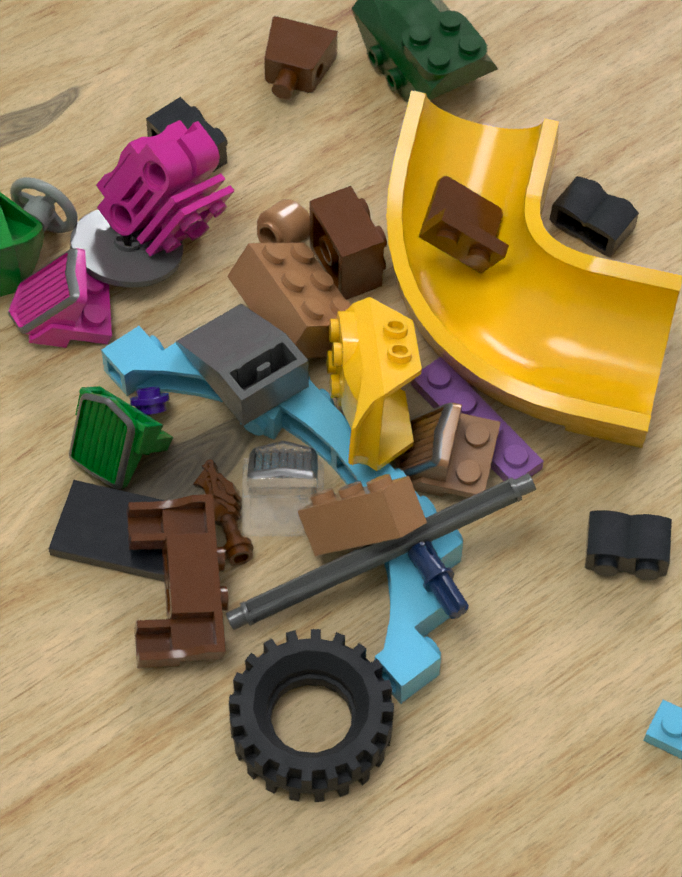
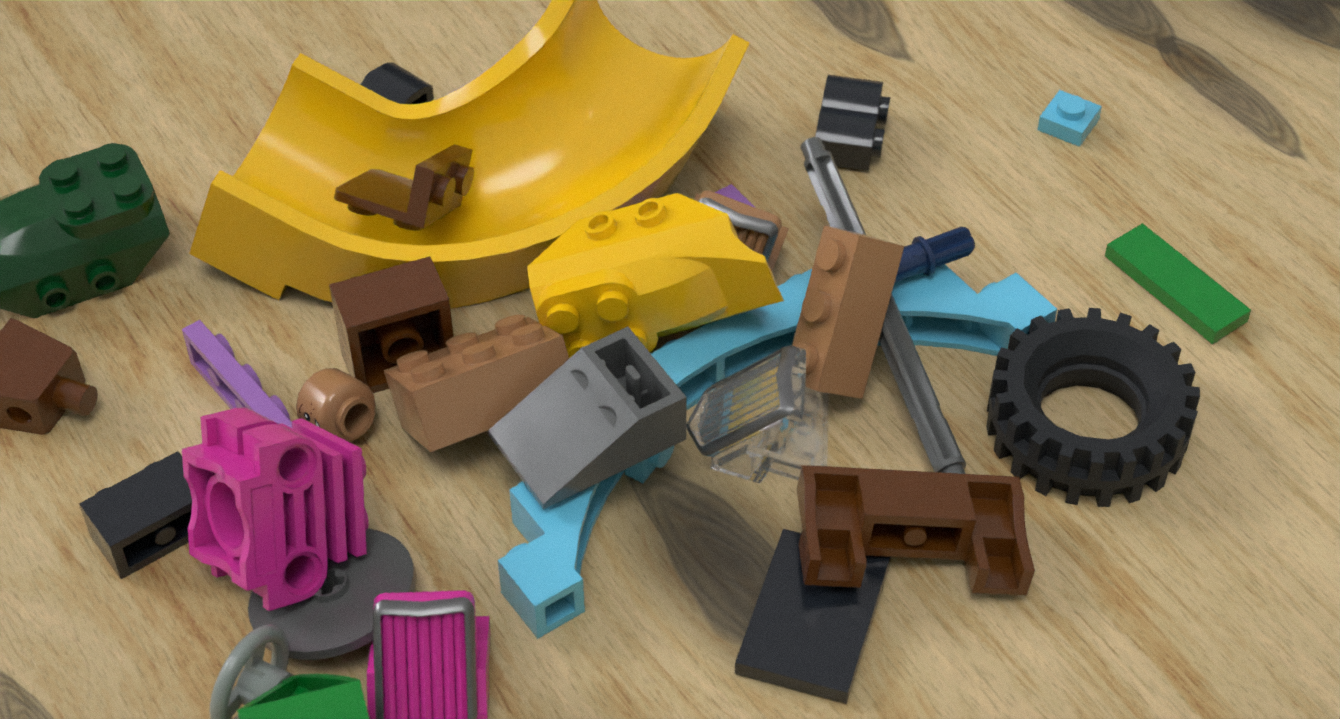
camera: 85 degrees left, 10 degrees down
green piece [69,386,174,489] -> none
dark purple plate [130,386,170,415] -> none
reddish brown piece [193,459,254,565] -> none
none -> medium lavender plate [182,320,292,428]
none -> green tile [1105,223,1251,344]

